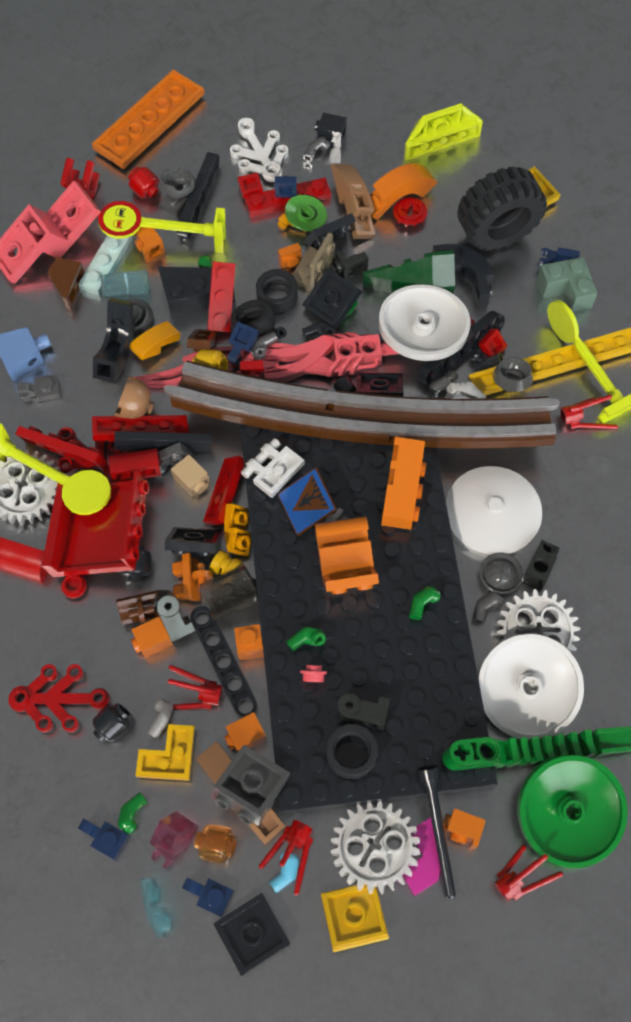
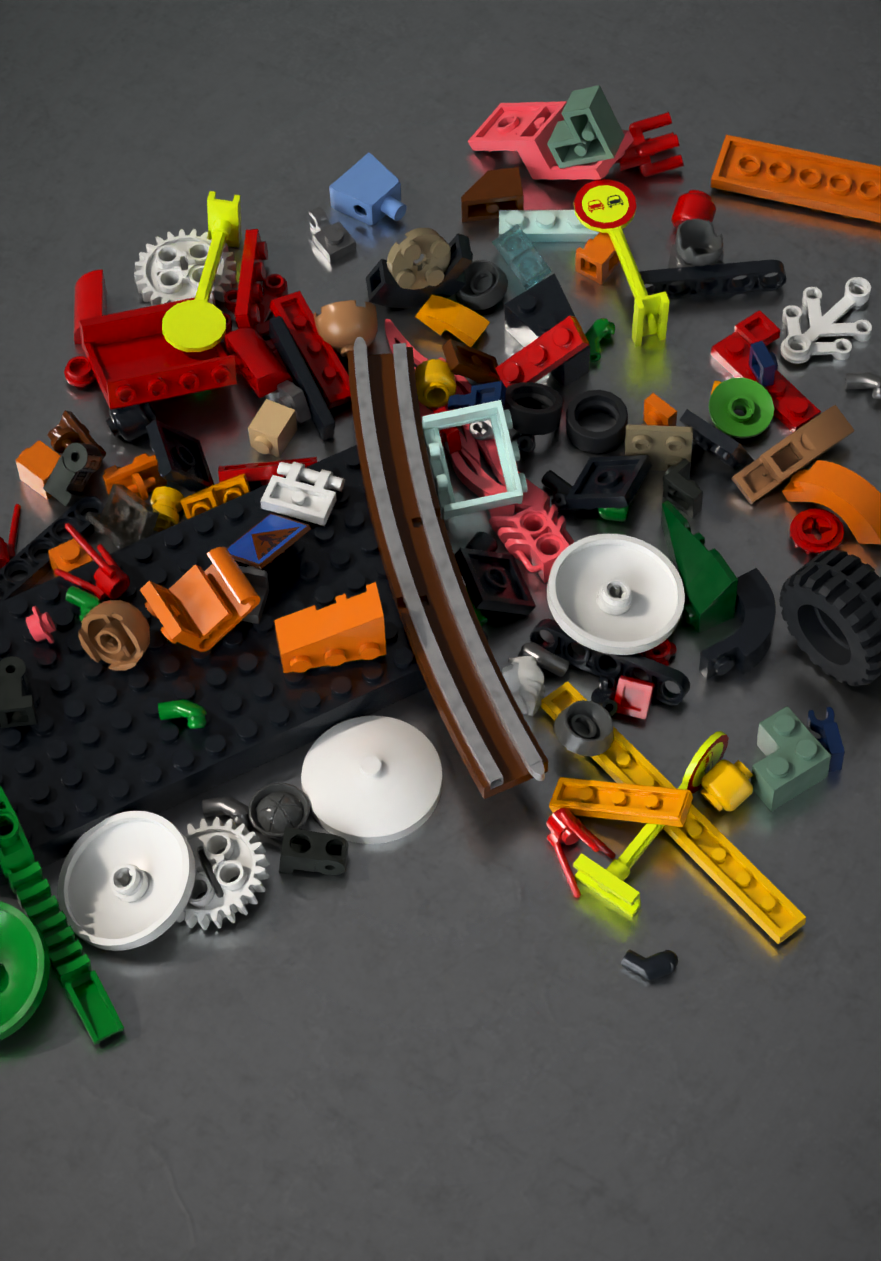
camera: 70 degrees right, 10 degrees down
none -> red plant [54,523,130,600]
none -> medium nougat cylinder [78,600,150,671]
none -> dark tan plate [387,228,451,290]
none -> light aqua window [422,400,528,521]
none -> sand green brick [547,85,625,169]
none -> light orange tile [549,777,693,827]
none -> yellow head [700,759,753,812]

